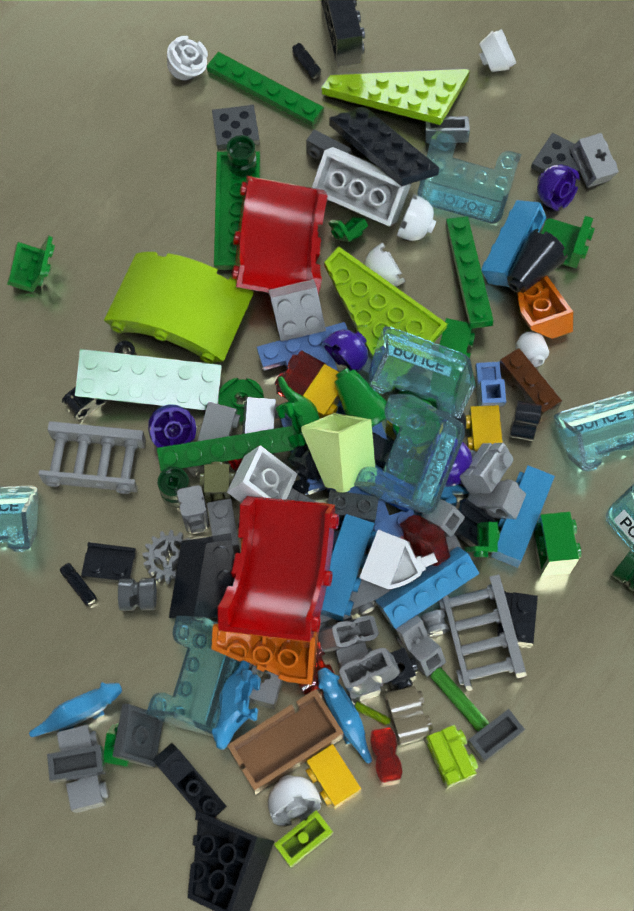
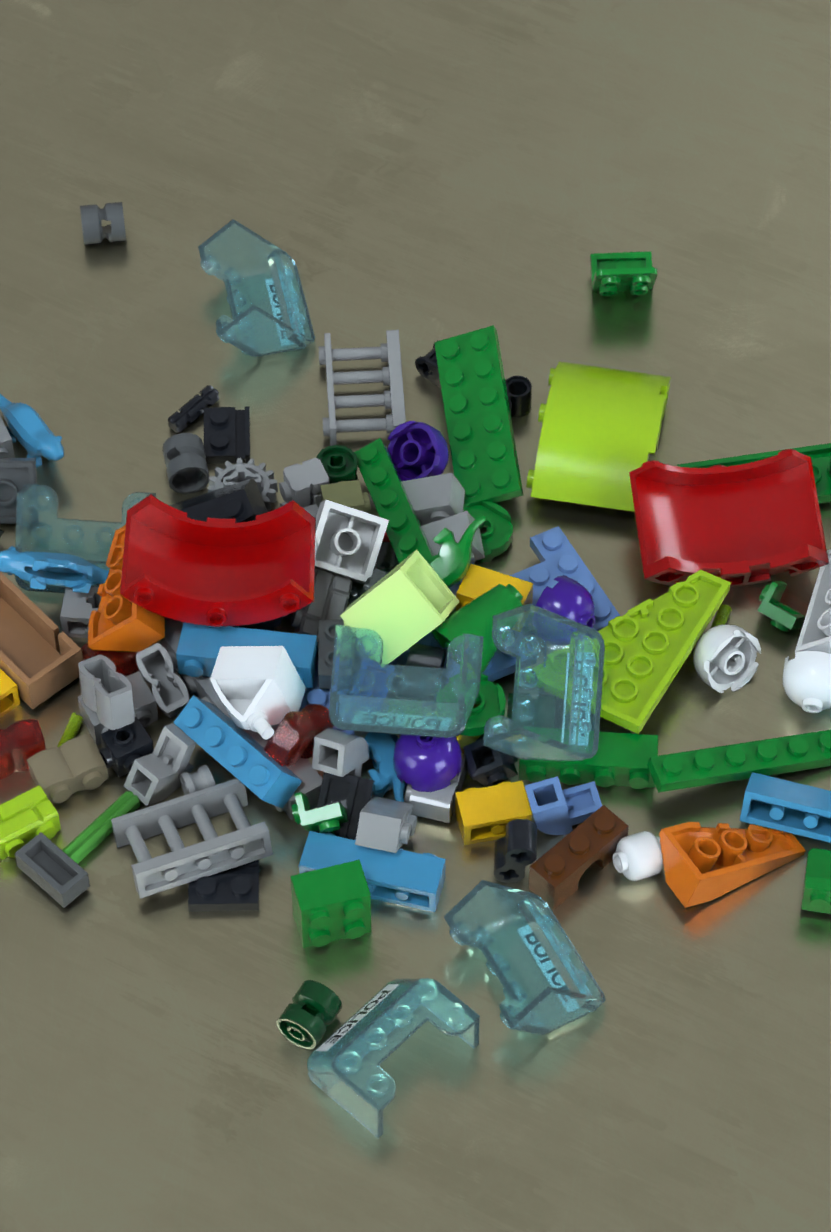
camera: 80 degrees right, 15 degrees down
light grey brick [269,279,326,341] -> none
clear red brick [275,350,326,399] -> none
dark azure animal [318,667,372,764] -> none
light grey brick [460,443,513,494] -> none
black cone [507,229,568,292] -> none

